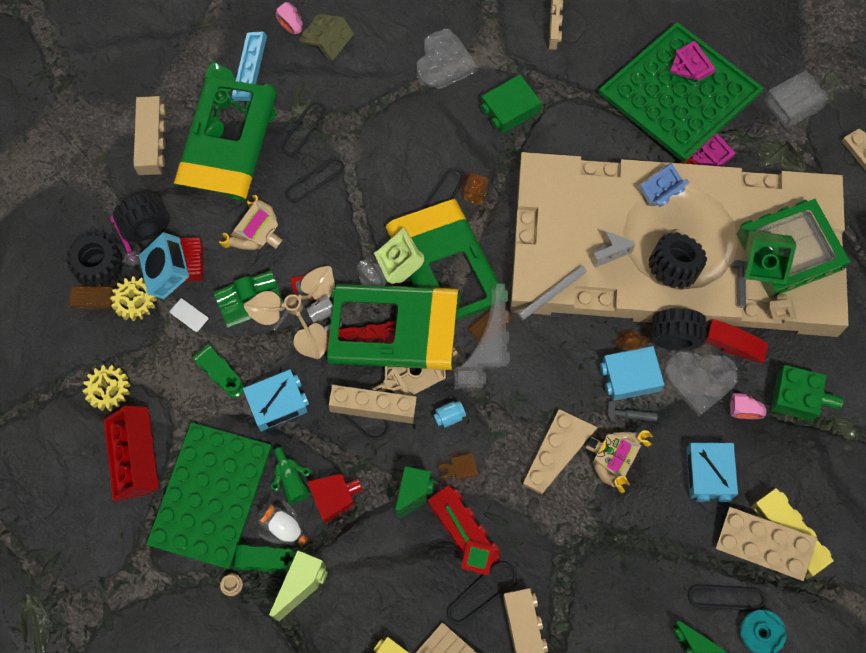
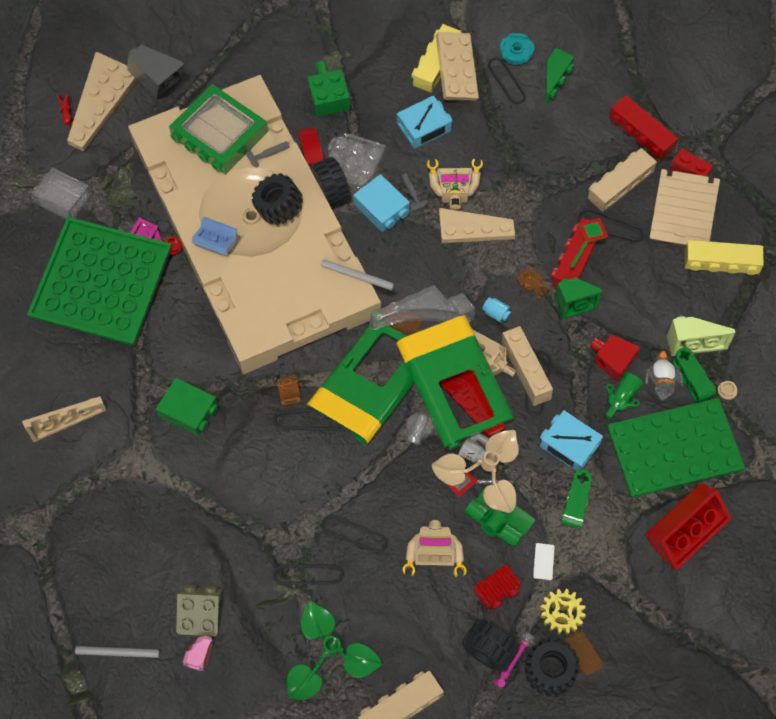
camera: 120 degrees left, 5 degrees down
light yellow gear [83,365,131,411] -> none
medium azure brick [139,232,189,299] -> none
green piece [173,77,277,202] -> none
medium azure plate [232,32,267,101] -> none
yellowish green slope [374,227,424,284] -> none
clear plate [417,29,478,89] -> none
light grey slope [592,232,635,268] -> none
clear orange piece [616,332,649,350] -> none
dark pink slope [671,40,715,81] -> none
bright pink rock [730,393,766,419] -> none
green slope [744,231,797,284] -> none
tan tile [770,294,796,321] -> none

